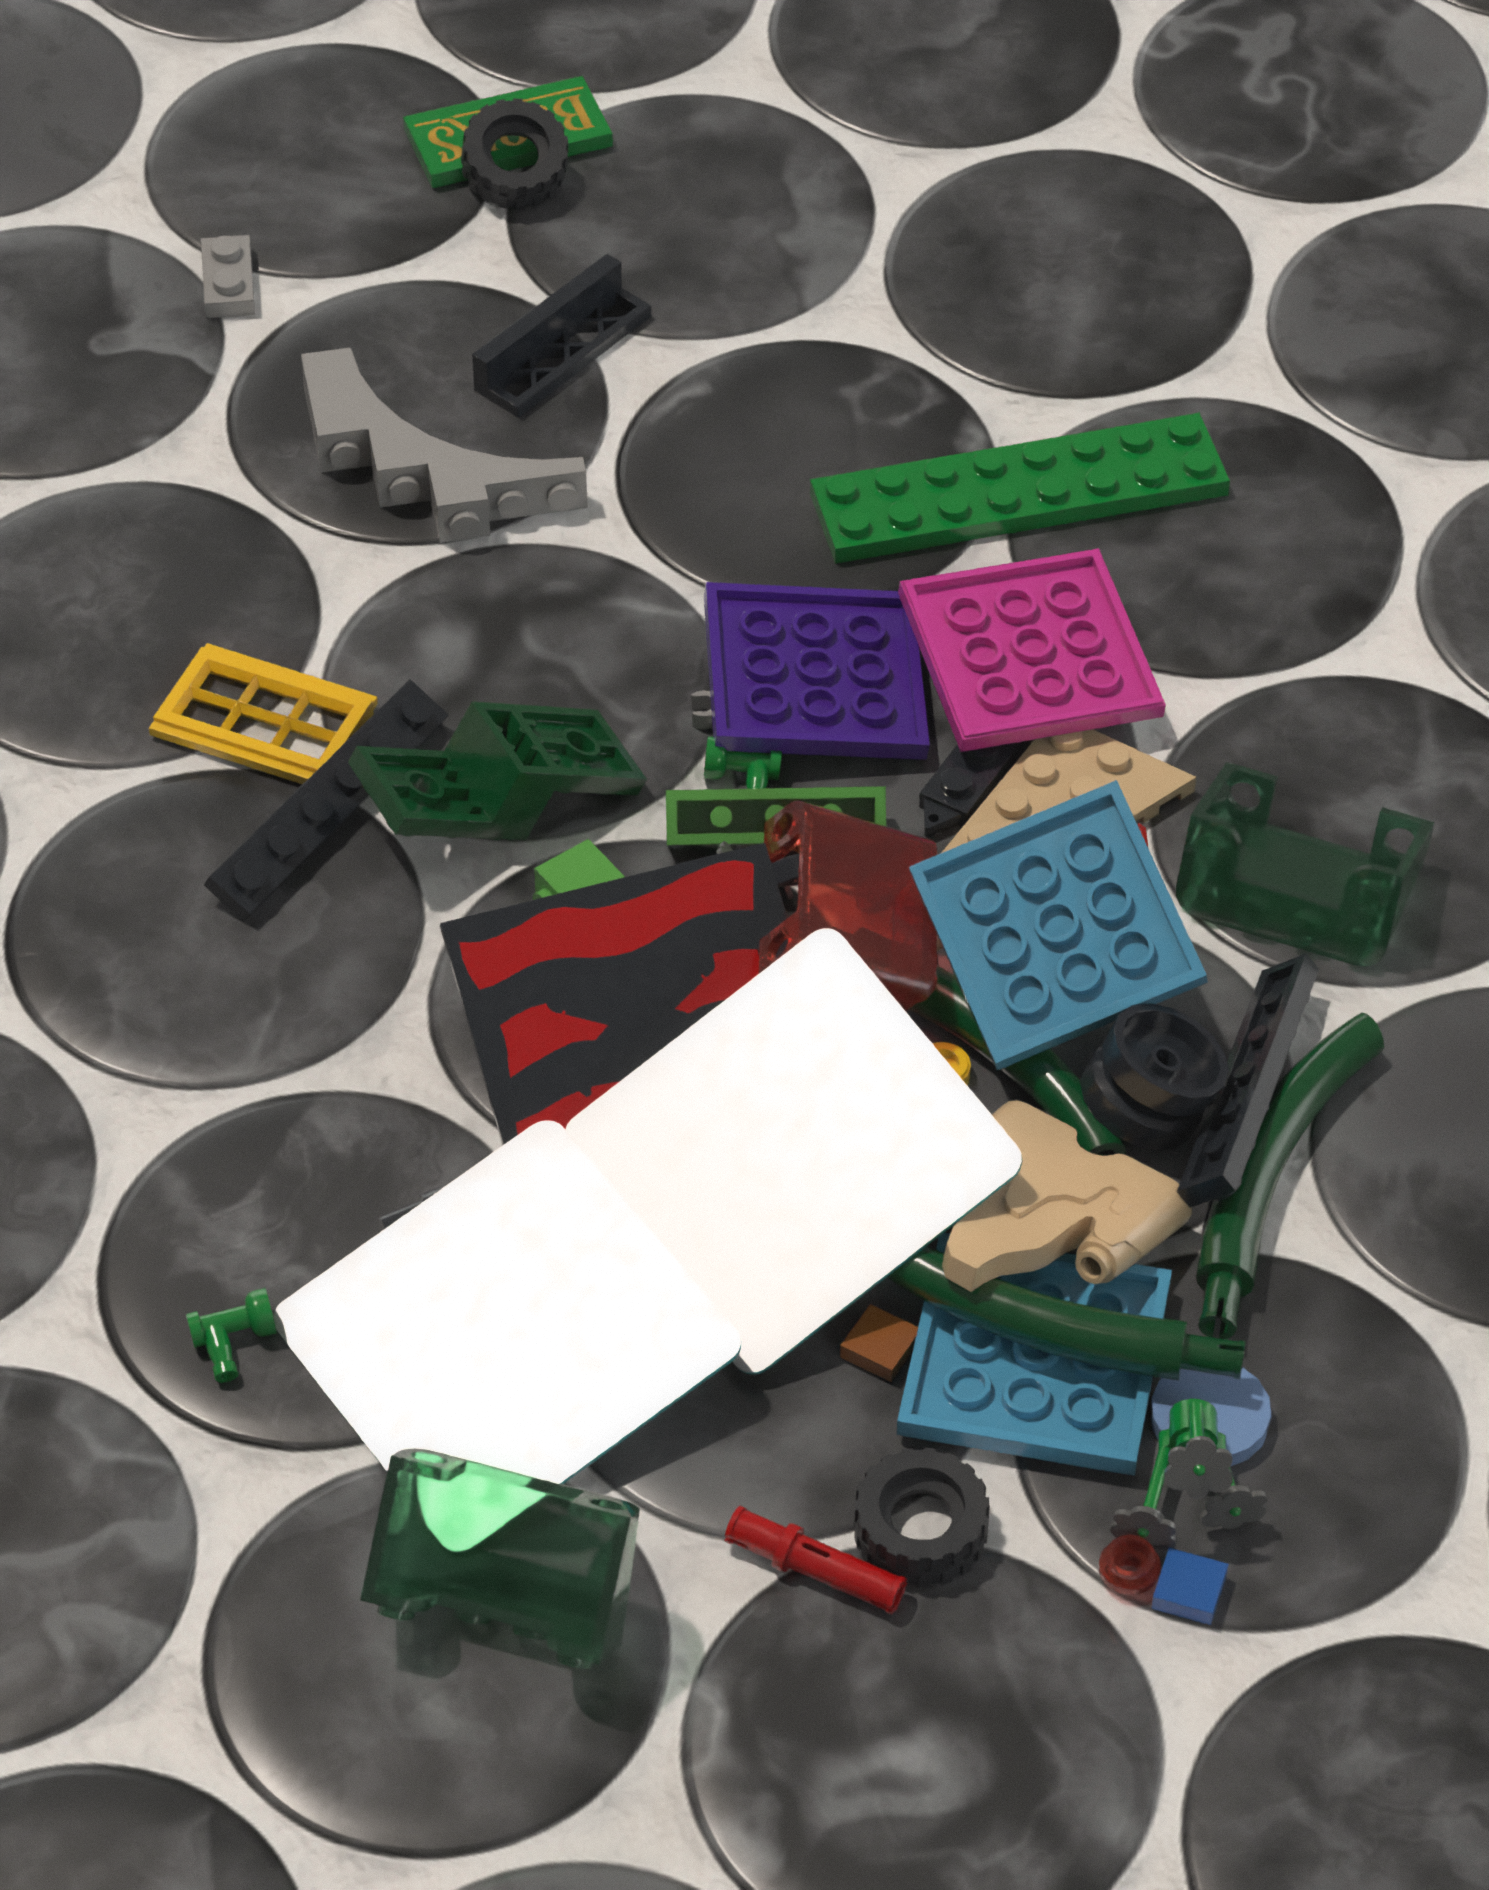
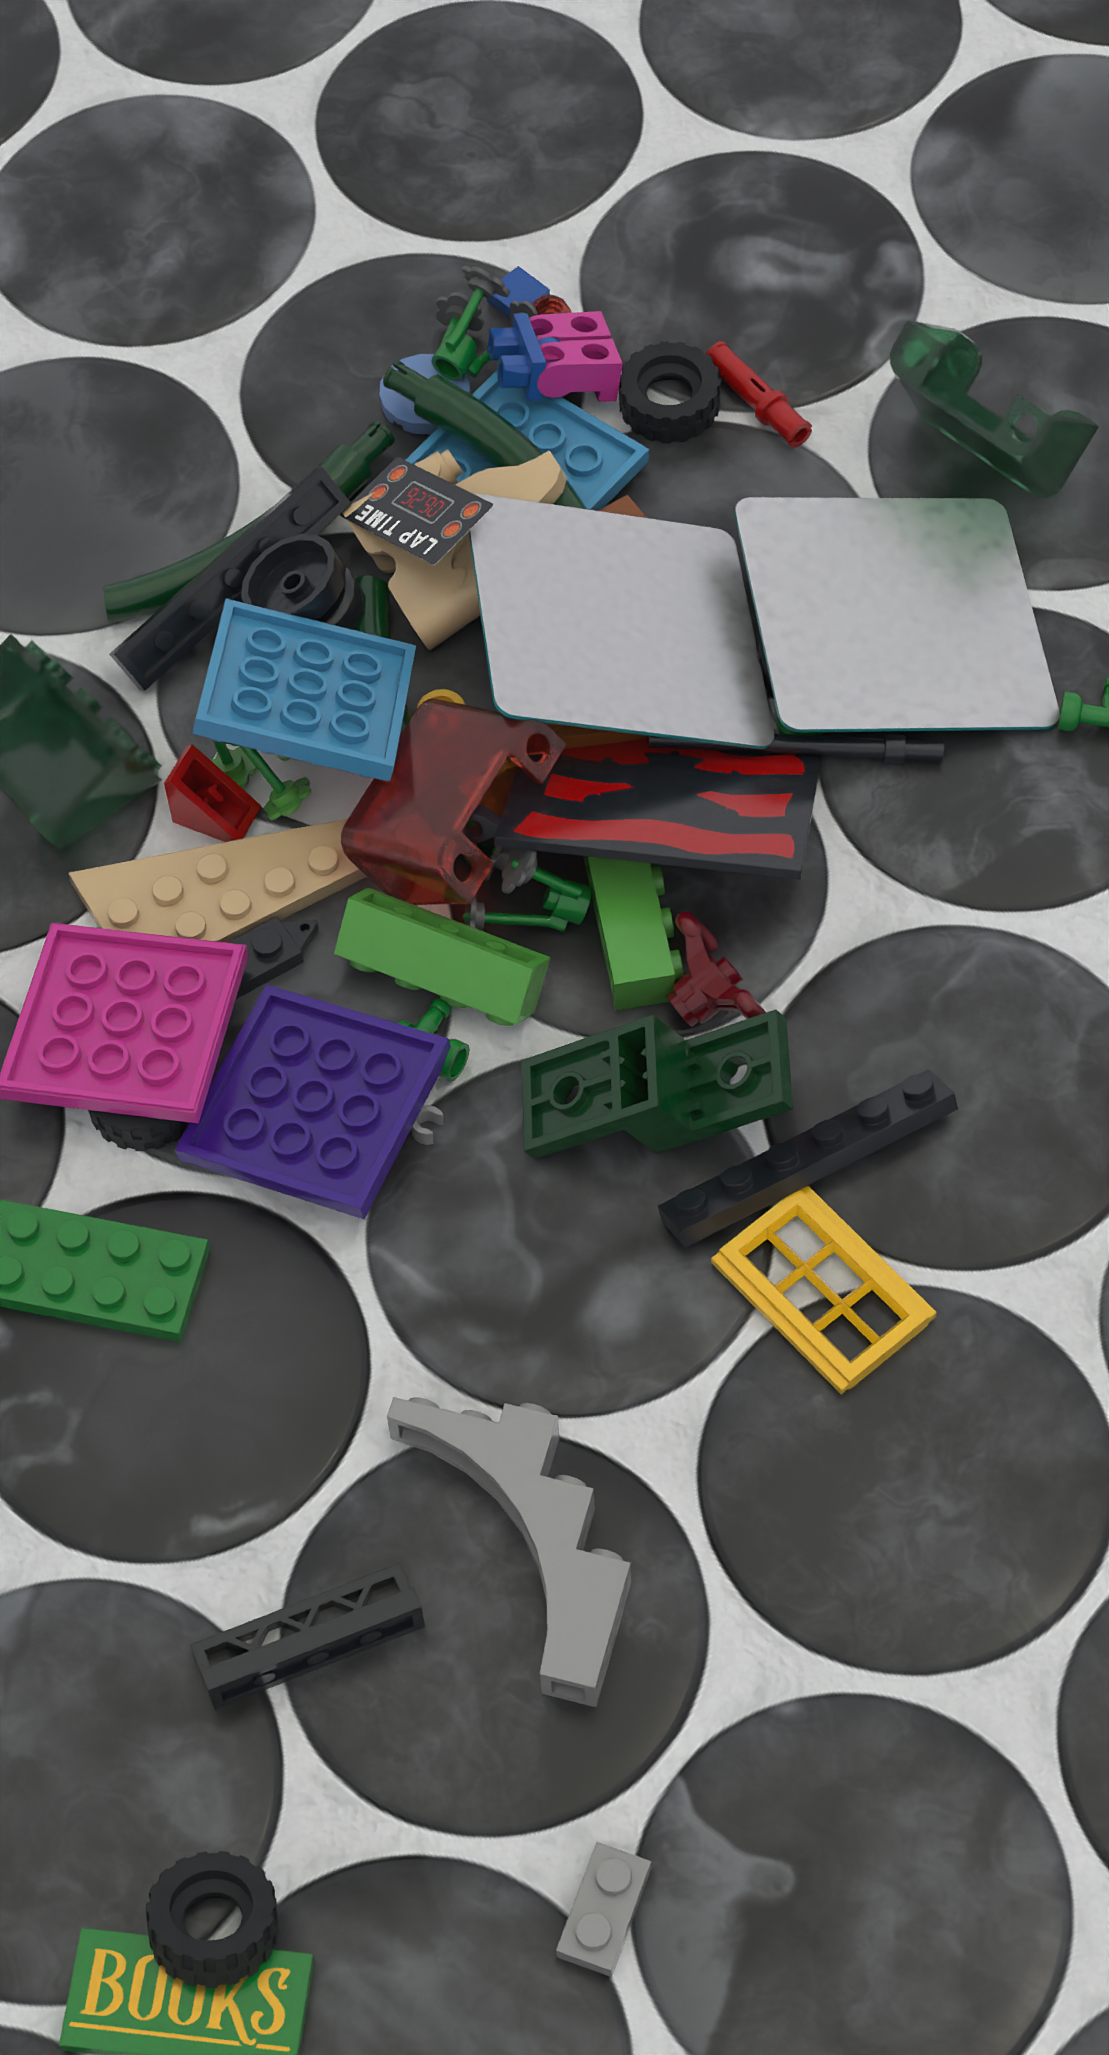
camera: 150 degrees left, 10 degrees up
none -> black sticker [340,457,494,565]
none -> dark pink hips [487,311,623,402]
none -> dark red piece [667,911,766,1027]

